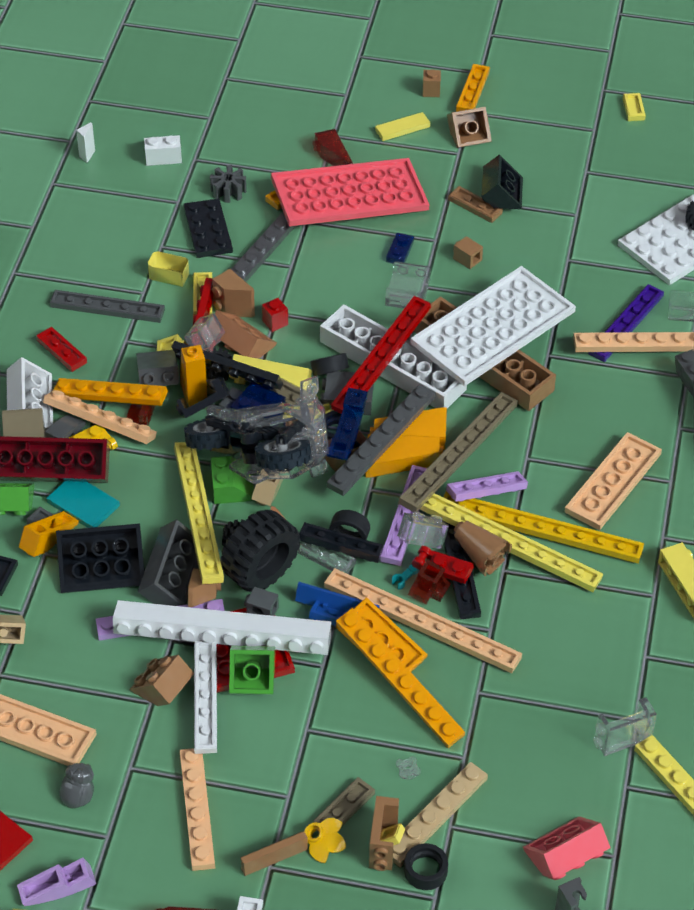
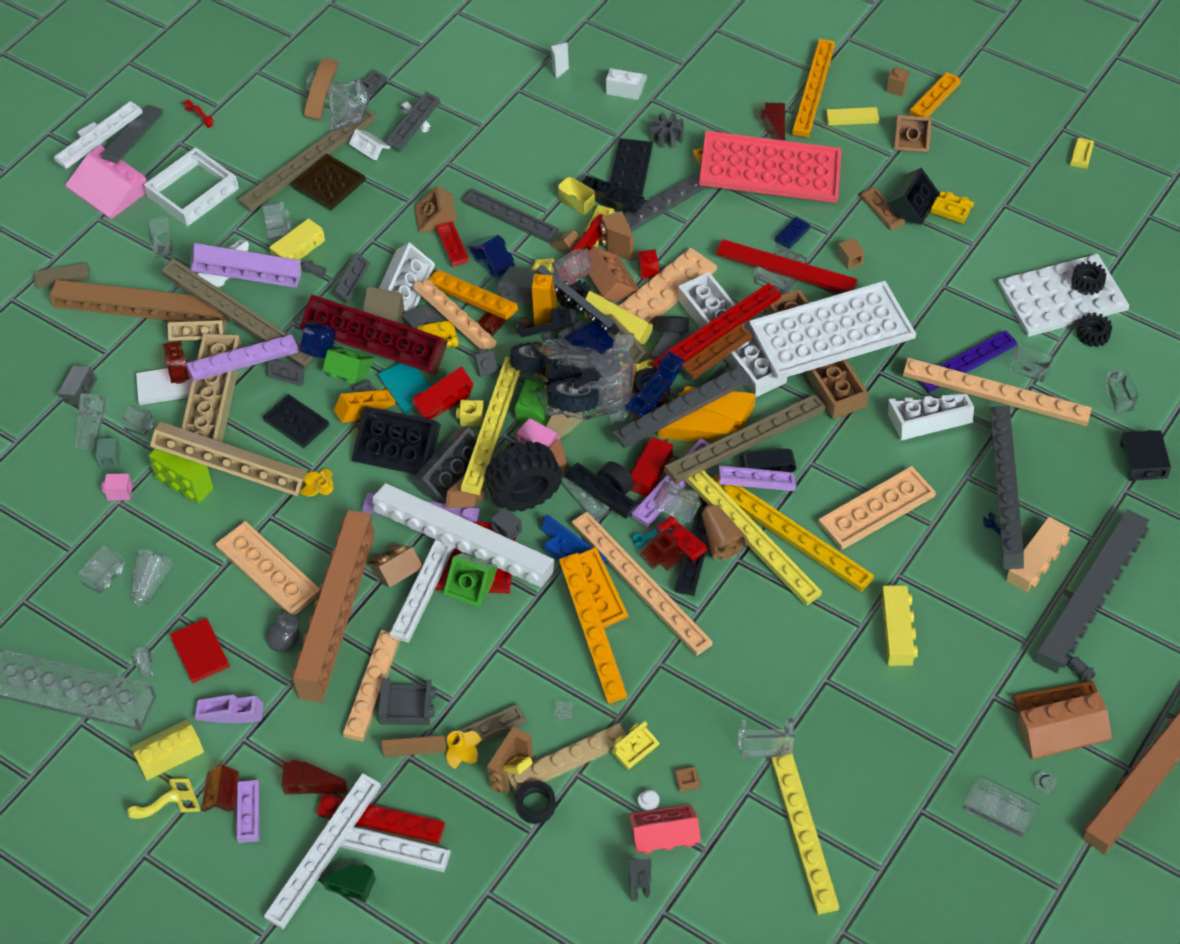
camera: 25 degrees right, 5 degrees up
none -> nougat brick [291,510,375,703]
none -> yellow plate [299,468,334,497]
none -> dark grey panel [378,678,436,725]
none -> red wedge [411,366,474,420]
none -> medium nougat slope [414,186,457,233]
none -> light yellow brick [456,400,485,427]
none -> clear blue brick [469,234,515,277]
none -> dark grey bracket [474,349,498,377]
none -> bright pink piece [517,418,560,448]
none -> medium nougat slope [550,229,581,256]
none -> black slope [581,176,645,214]
none -> light yellow bracket [612,721,660,771]
none -> light nougat plate [619,248,717,324]
none -> red brick [629,437,673,497]
none -> white plate [638,790,659,811]
none -> medium nougat tile [675,766,700,792]
none -> dark orange tile [682,323,752,380]
none -> red tile [716,239,858,293]
none -> black beam [739,449,797,473]
none -> light orange plate [793,39,836,138]
none -> white wedge [888,394,974,440]
none -> yellow plate [931,191,975,224]

